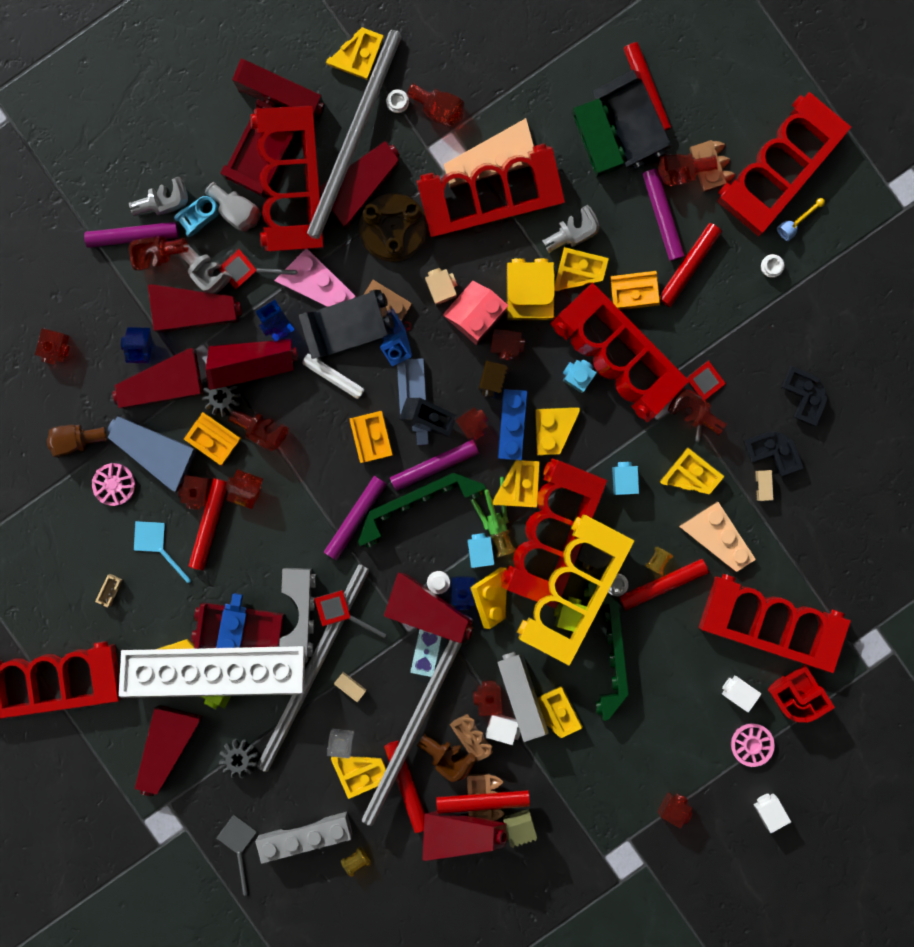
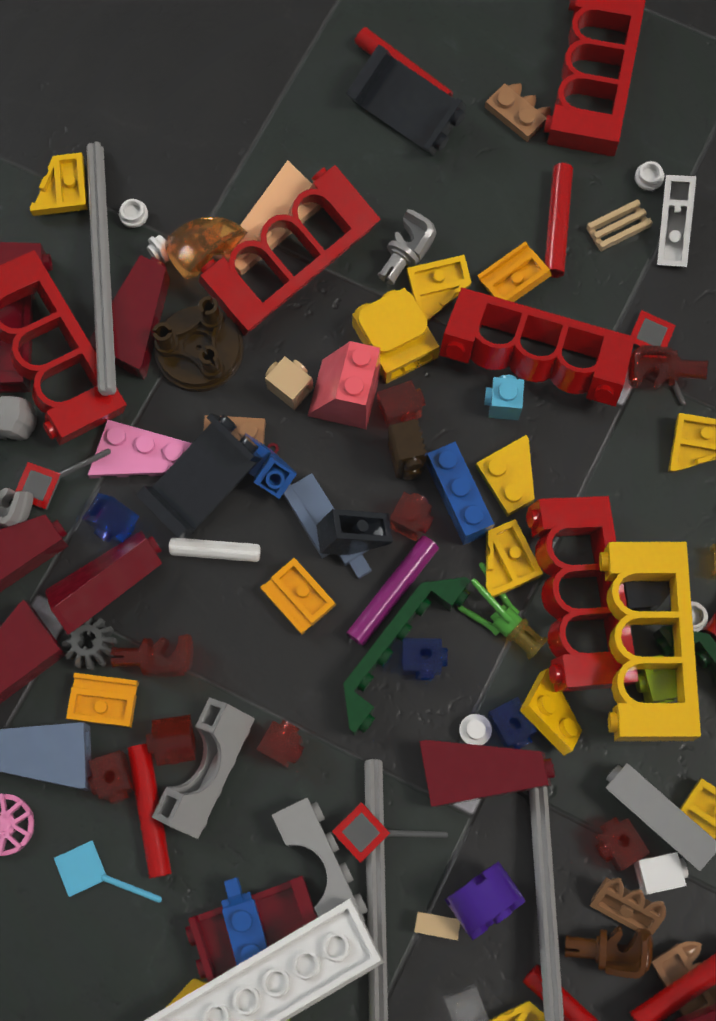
camera: 15 degrees left, 15 degrees down
tan piece [95,574,123,608] -> none
magenta piece [324,476,387,561] -> none
clear red piece [406,83,465,128] -> none
clear light blue tile [411,629,441,677] -> none
medium azure brick [468,533,494,568] -> none
dark green brick [572,98,625,177] -> none
medium azure brick [612,462,639,495] -> none
magenta piece [642,168,685,261] -> none
clear red piece [658,153,718,186] -> none
hinge [777,198,825,241] -> none
none -> white plate [147,235,173,263]
none -> light grey arch [152,697,255,839]
none -> clear orange brick [165,217,248,278]
none -> clear red brick [257,720,305,769]
none -> clear blue brick [402,638,448,680]
none -> dark purple brick [445,861,526,941]
none -> tan tile [586,199,653,252]
none -> white slope [657,175,697,267]

